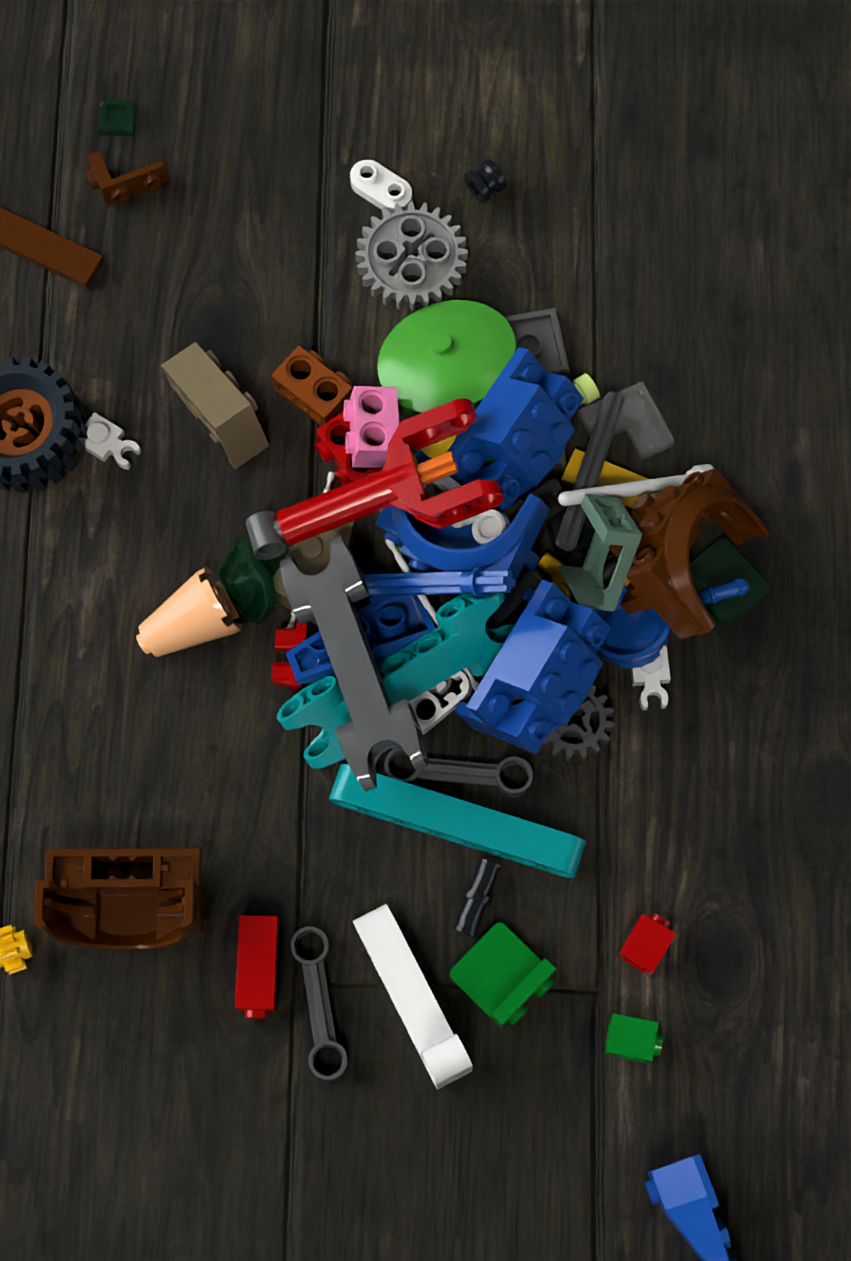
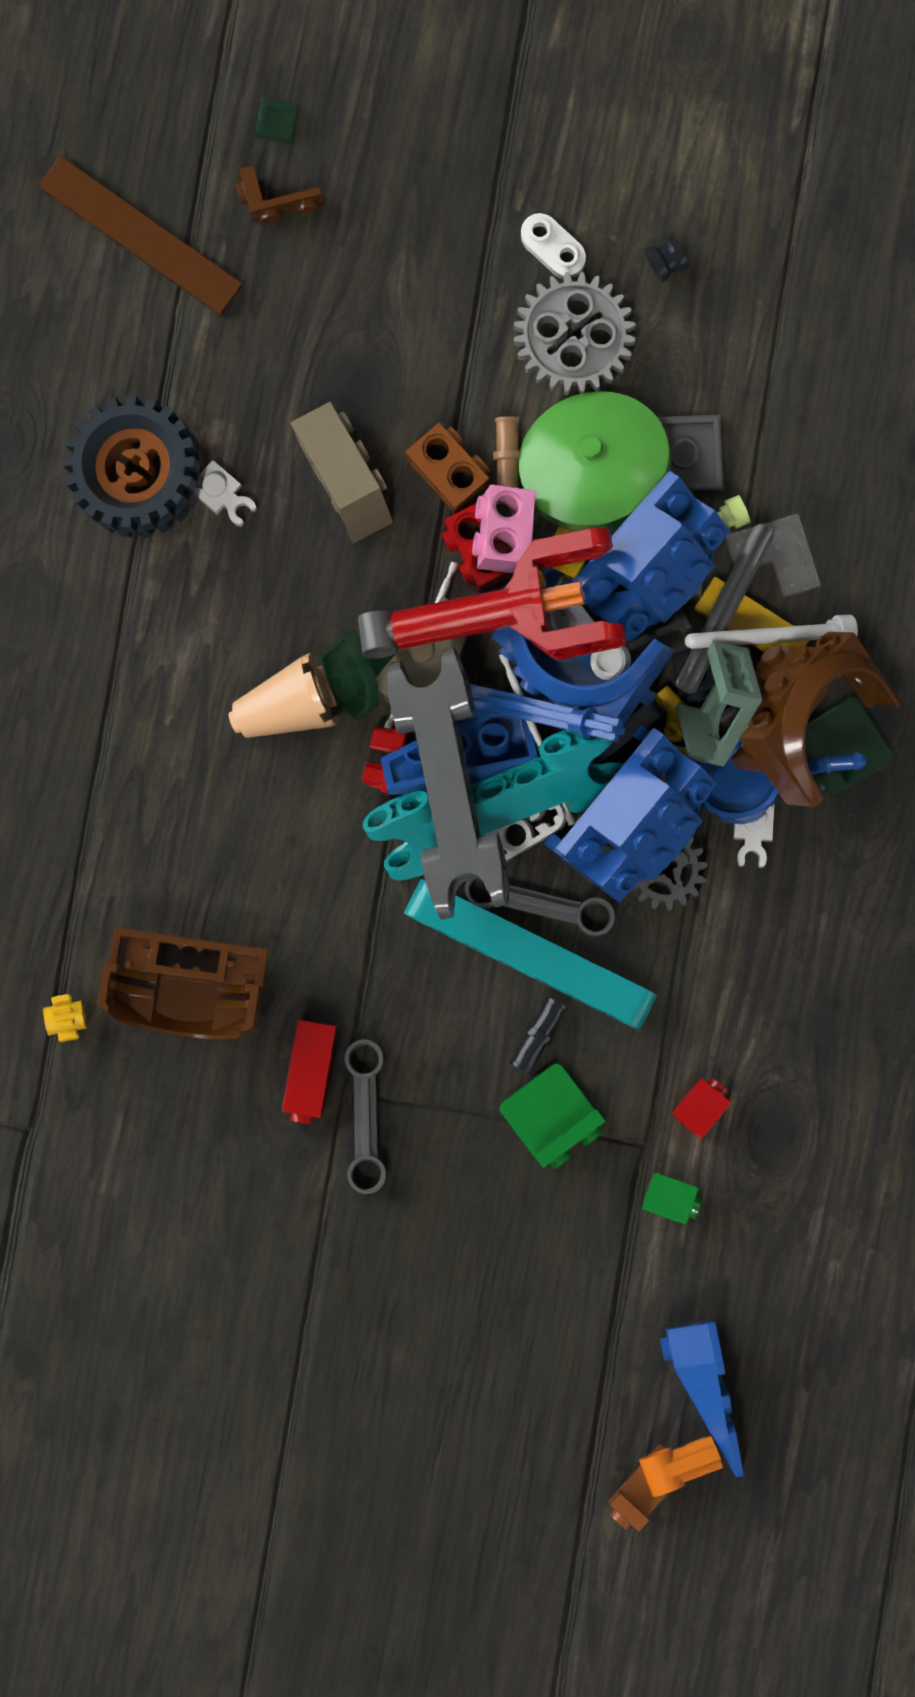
camera: 10 degrees right, 10 degrees up
white beam [353,904,473,1090] -> none
none -> medium nougat pin [493,417,520,488]

